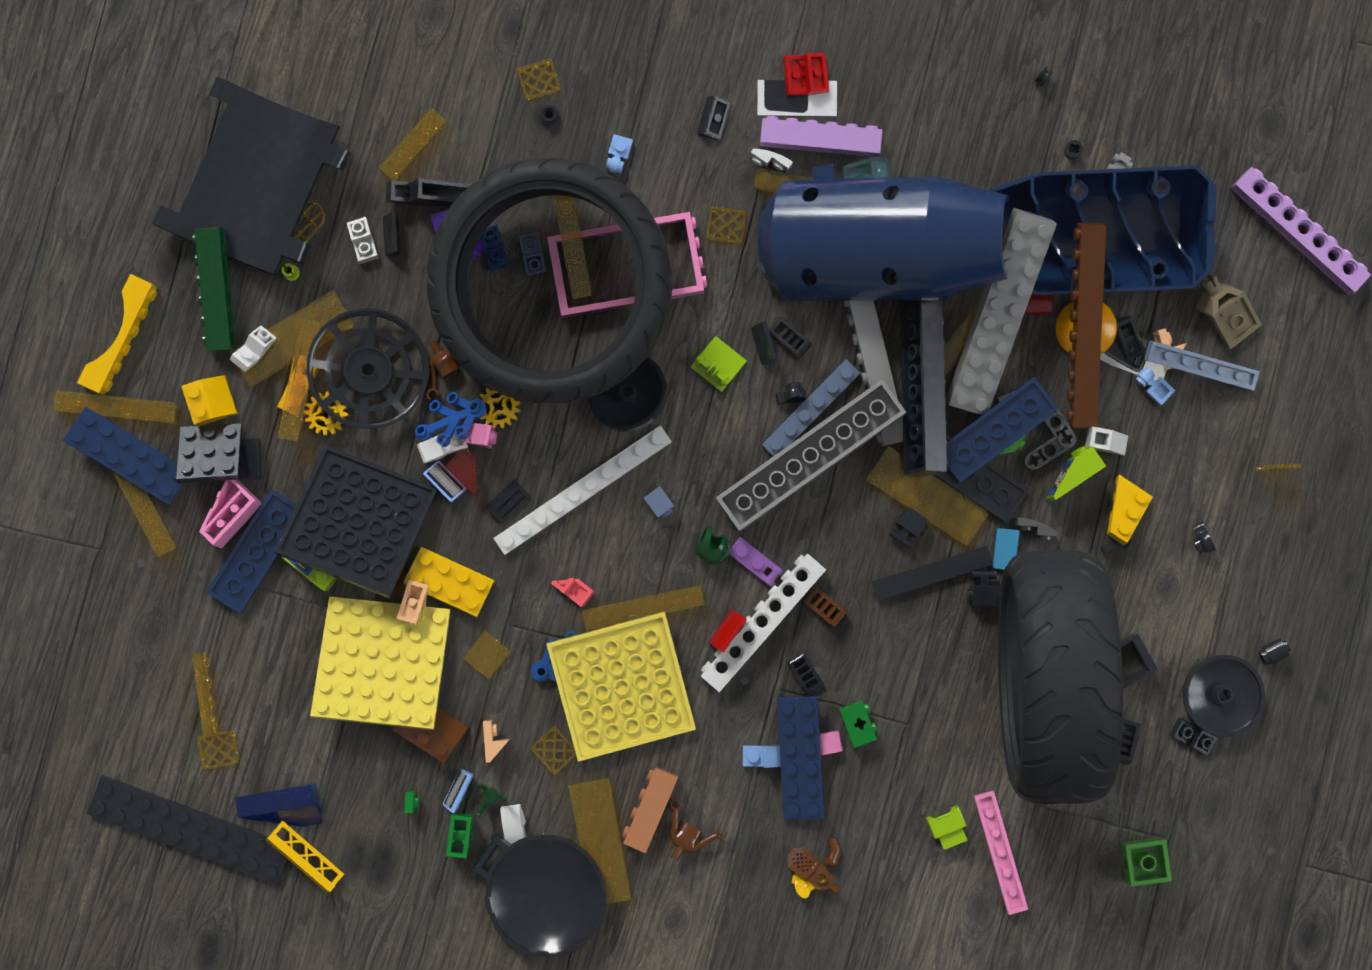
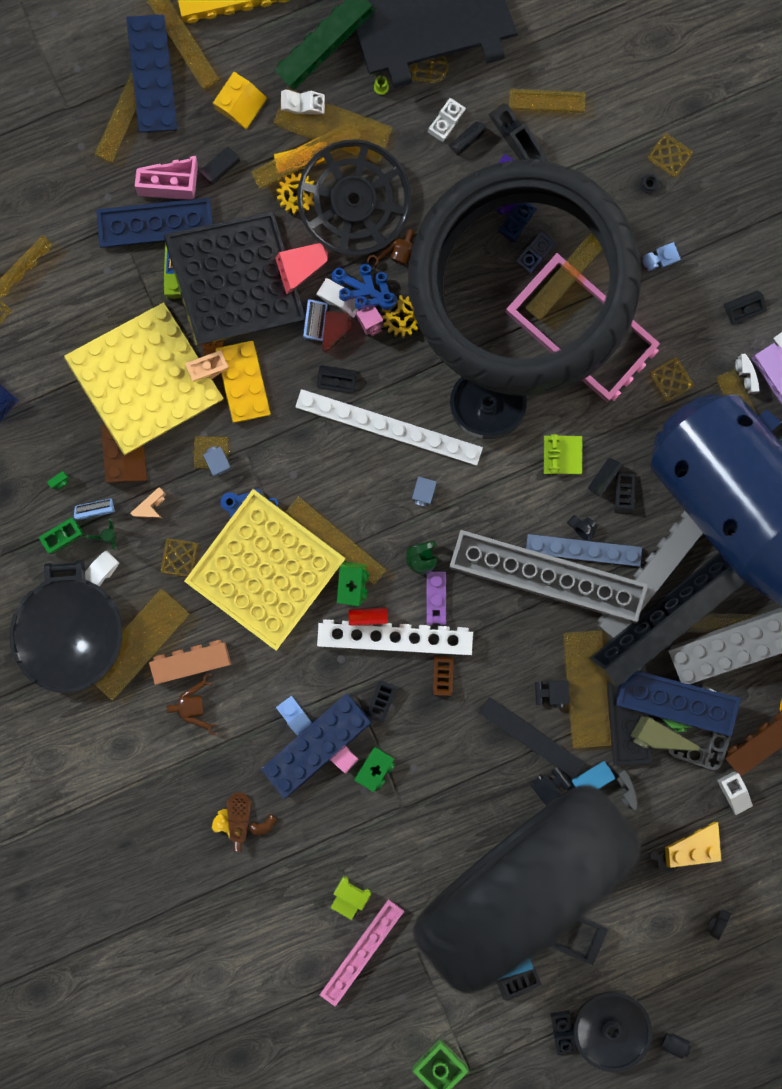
camera: 60 degrees right, 0 degrees up
plate [176,423,243,483] -> none
coral slope [551,578,595,608] -> none
lime slope [1046,446,1106,502] -> none
none -> sand blue brick [203,446,232,477]
none -> coral slope [275,243,328,294]
none -> green brick [337,562,369,606]
none -> olive slope [631,716,700,751]

